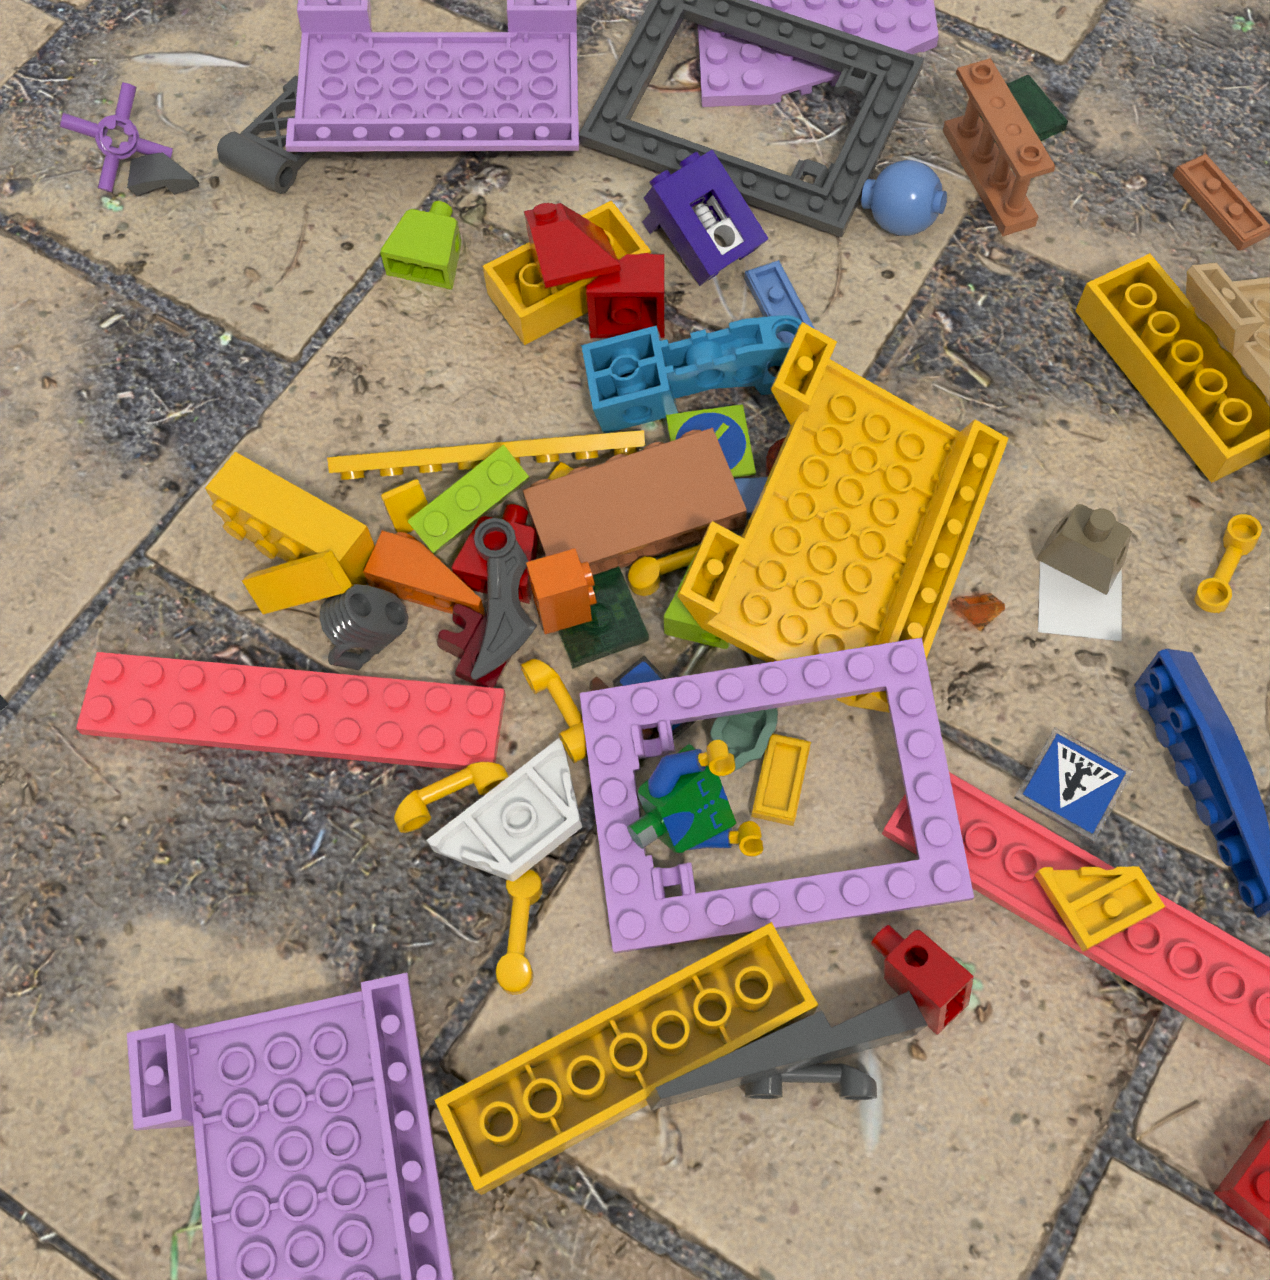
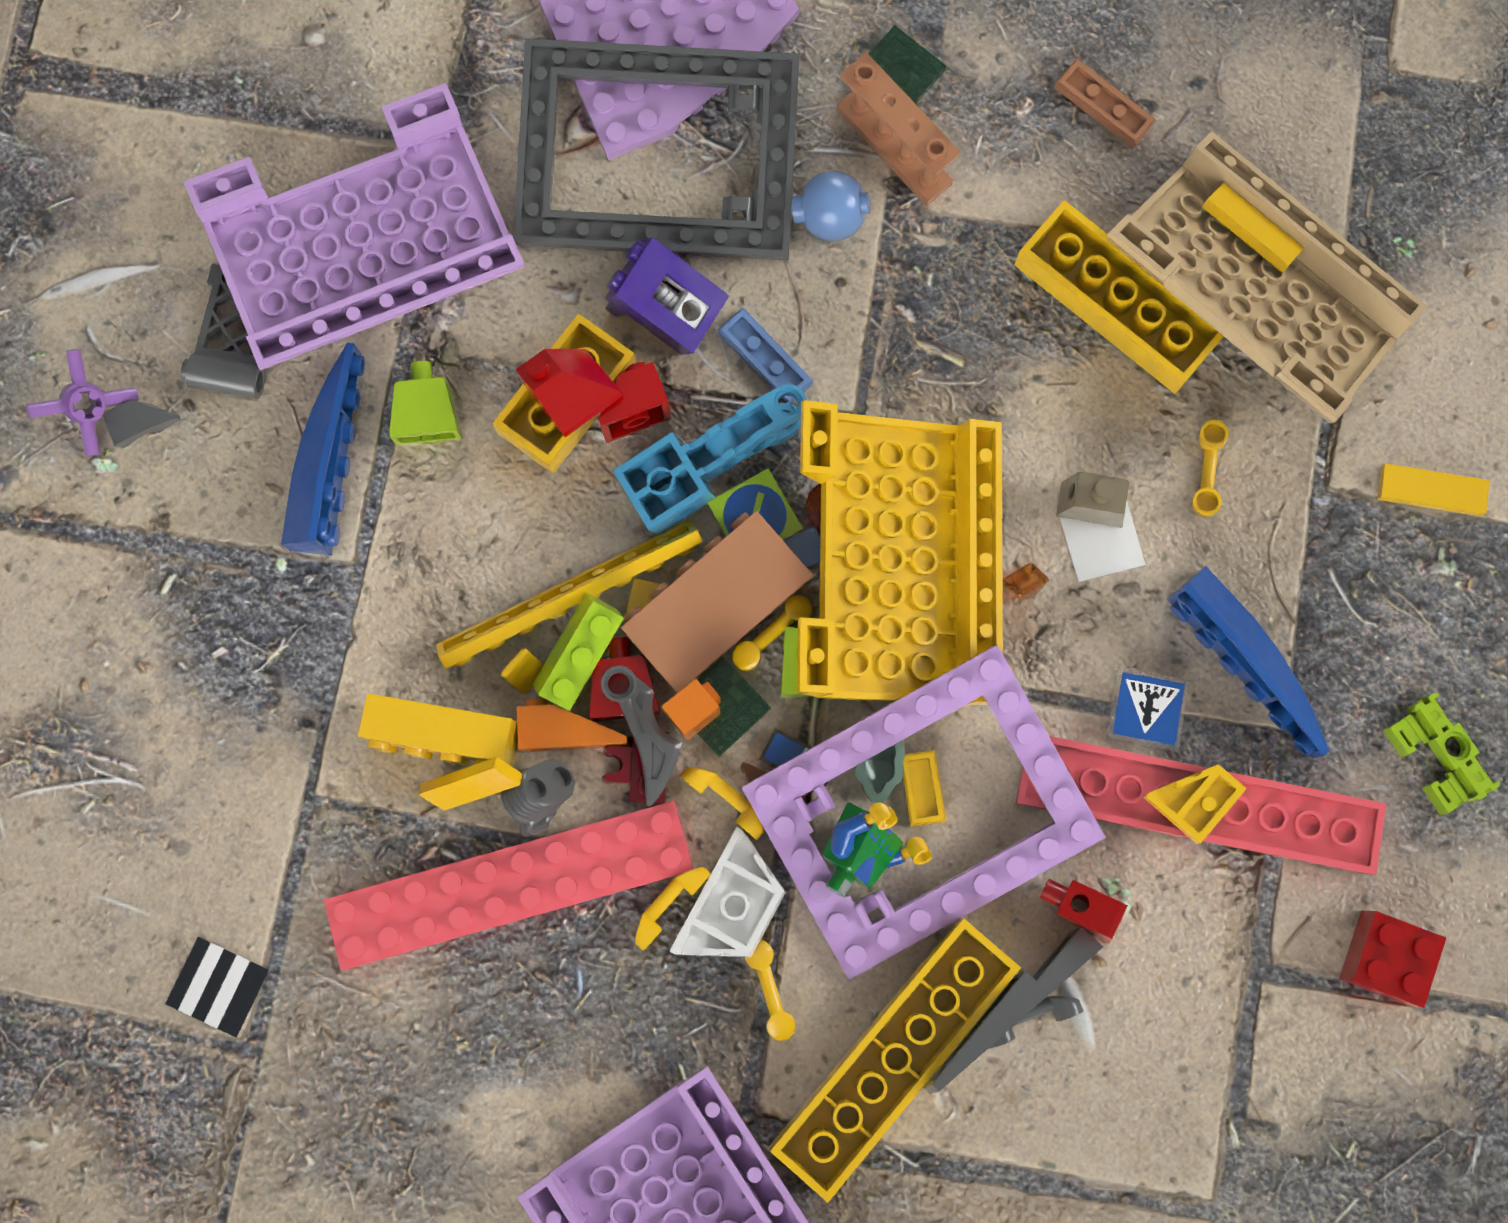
camera: 25 degrees left, 15 degrees up
none -> blue wedge [281,343,365,556]

